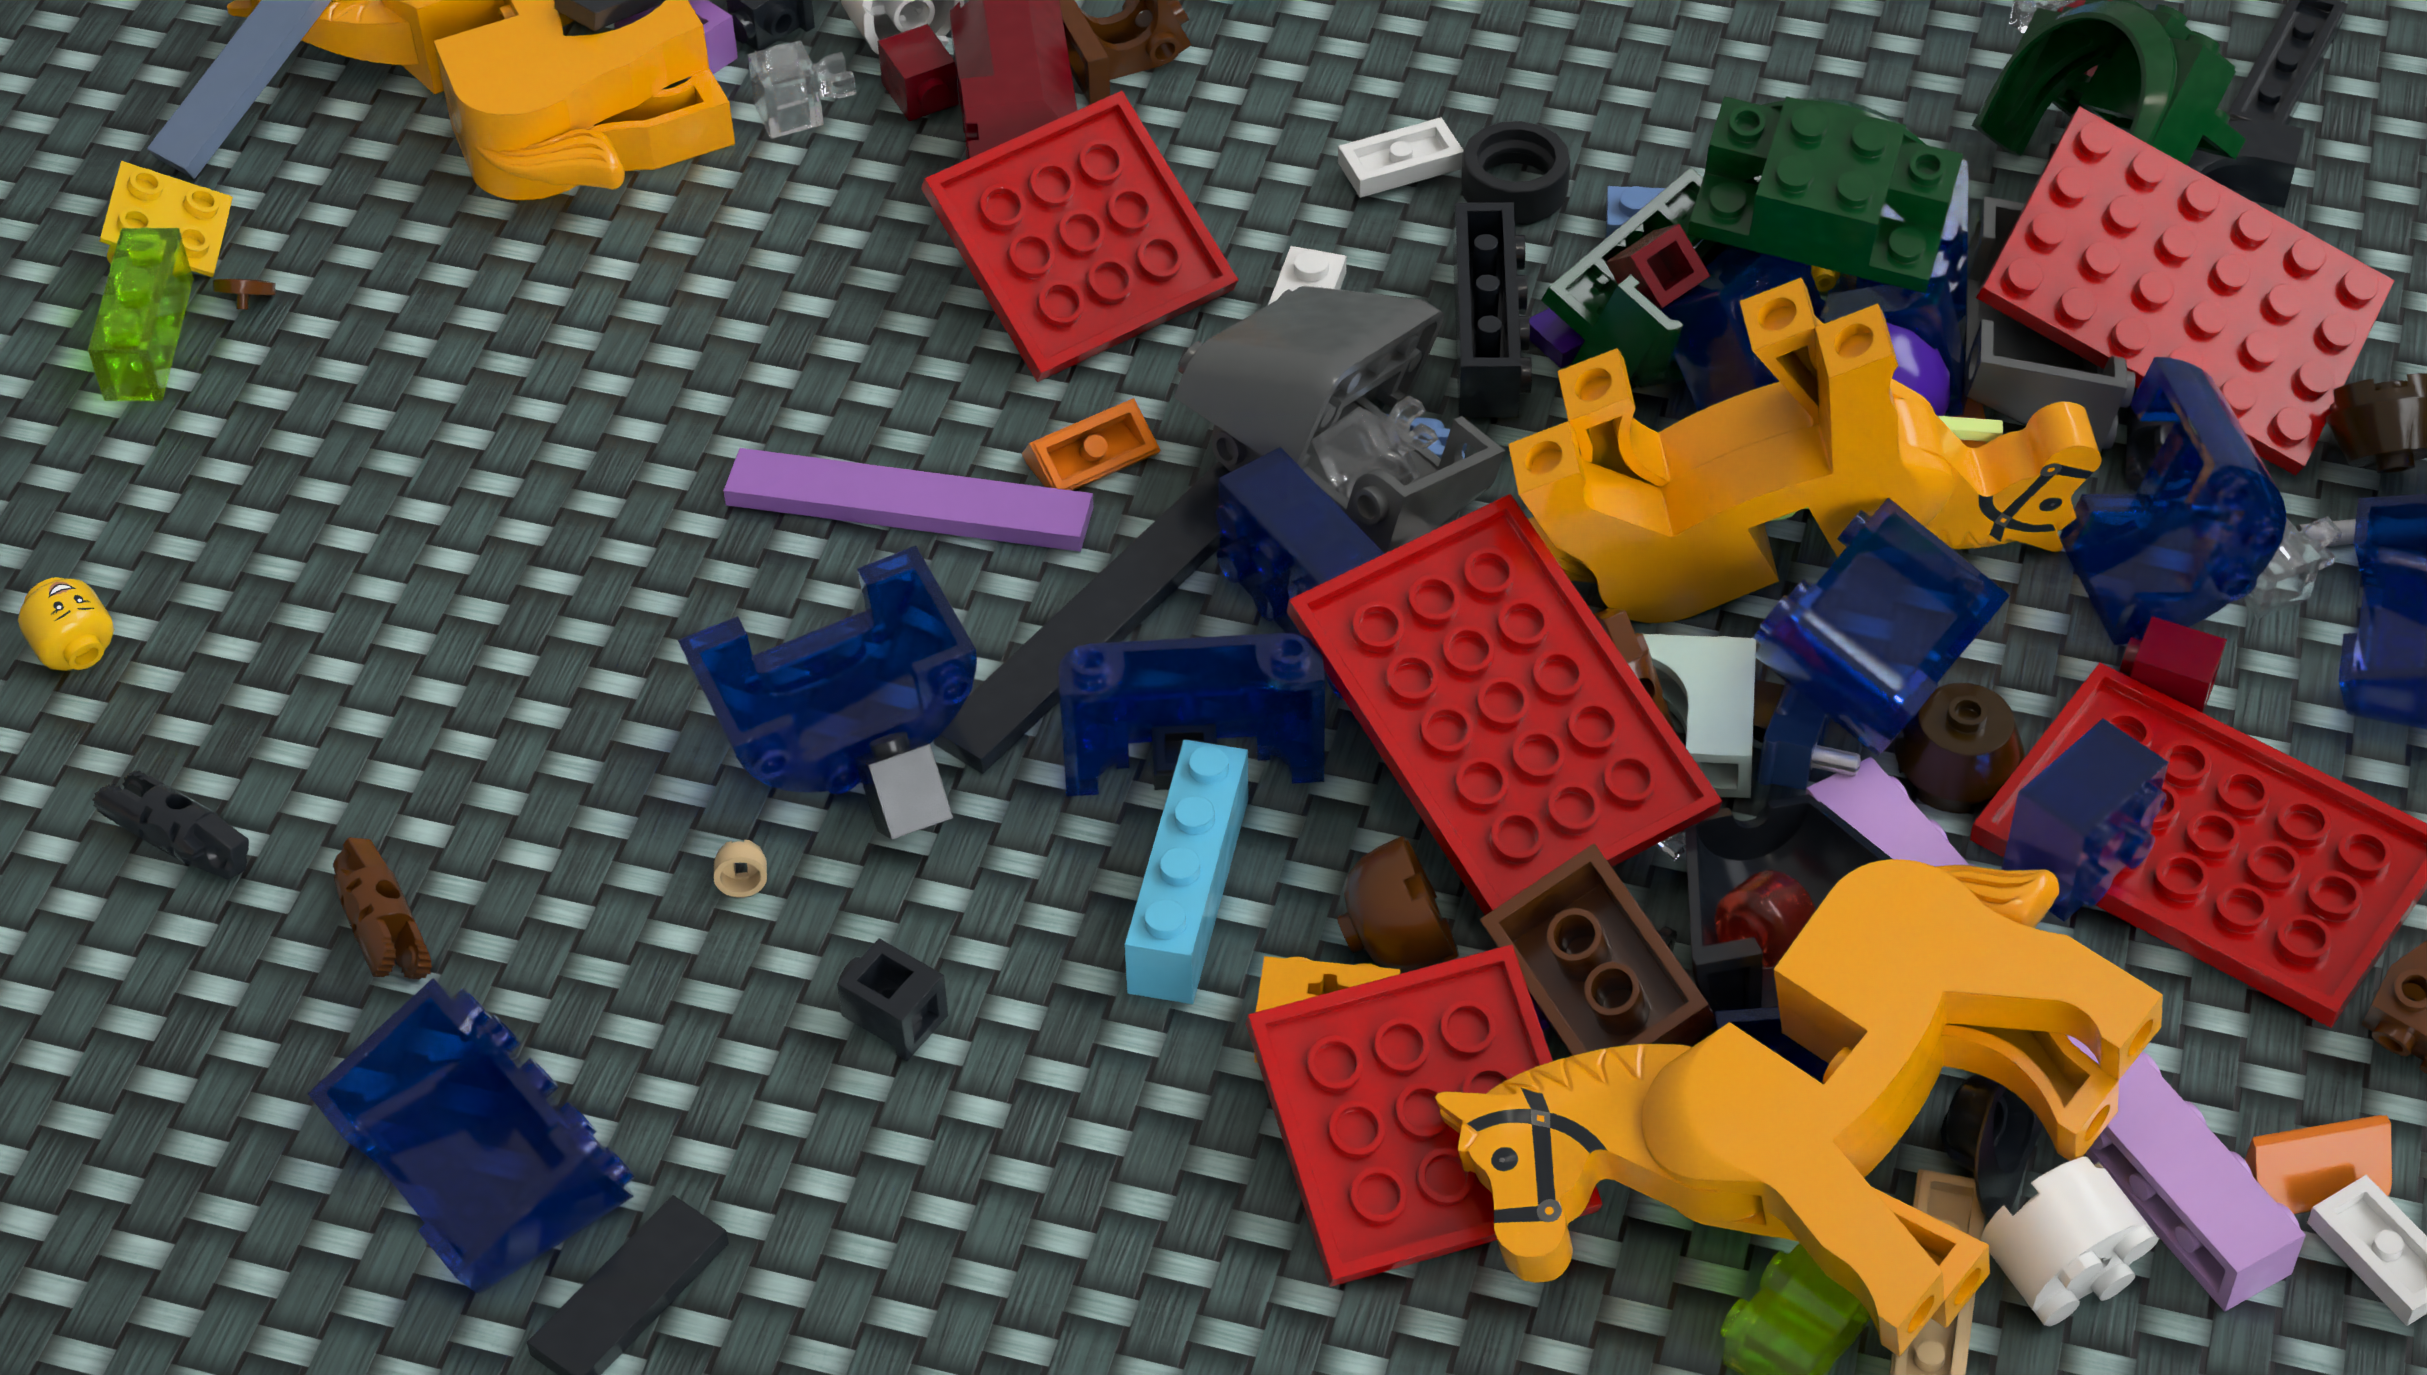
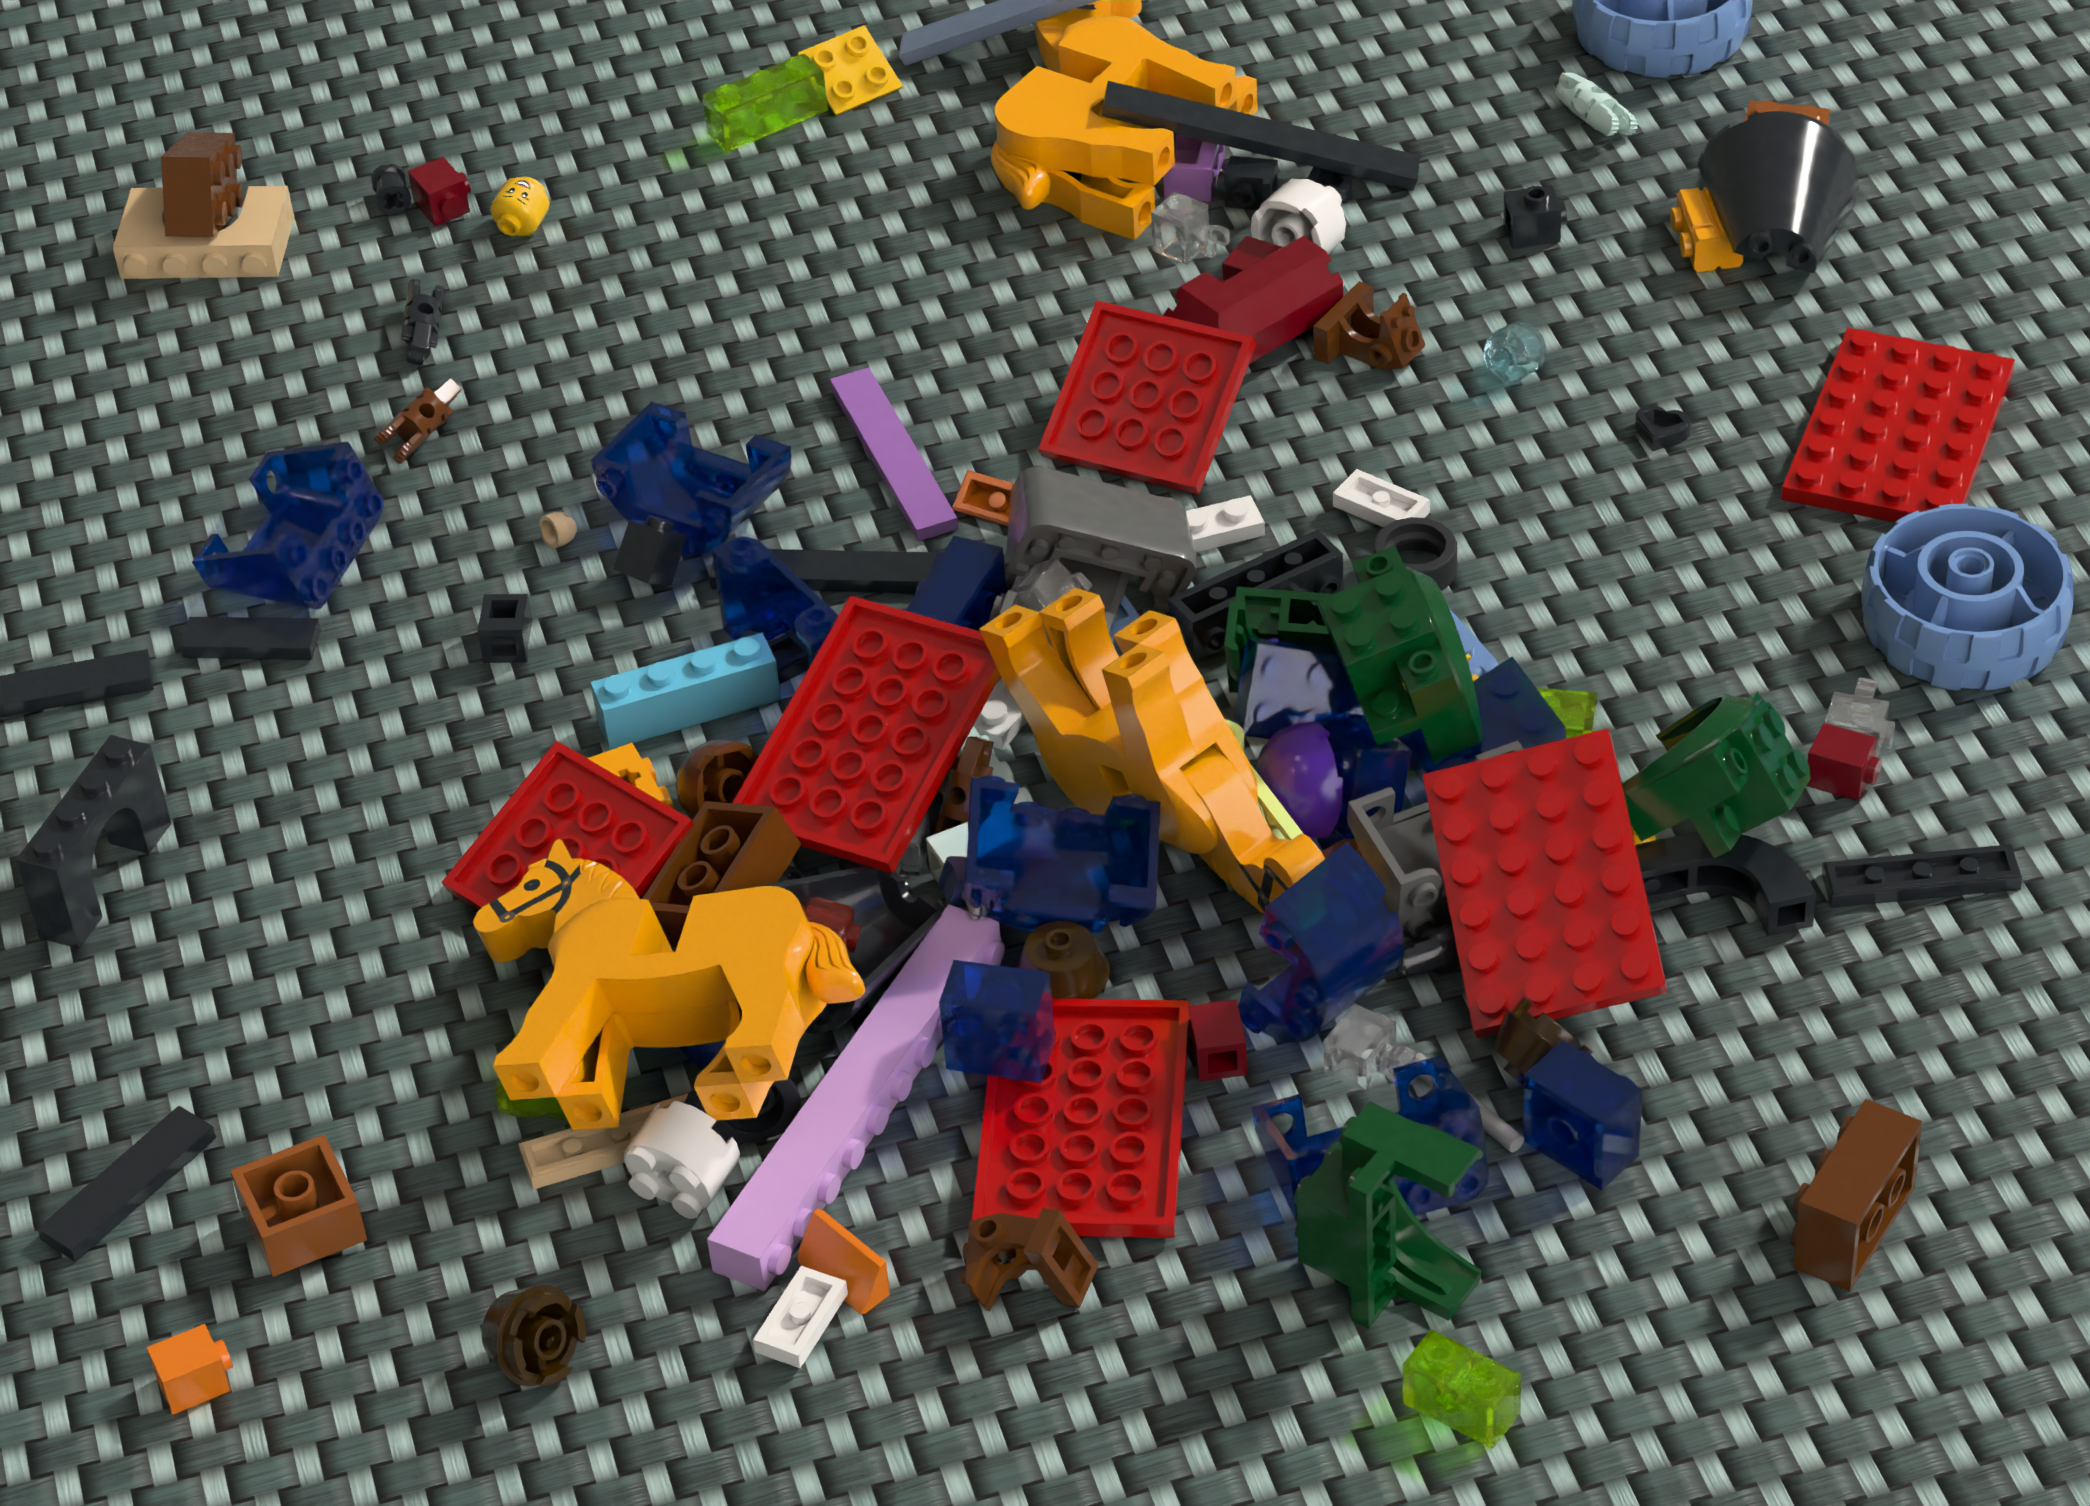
camera: 60 degrees right, 5 degrees down
reddish brown piece [213,279,276,310] -> none
dark red brick [1605,224,1710,309] -> none

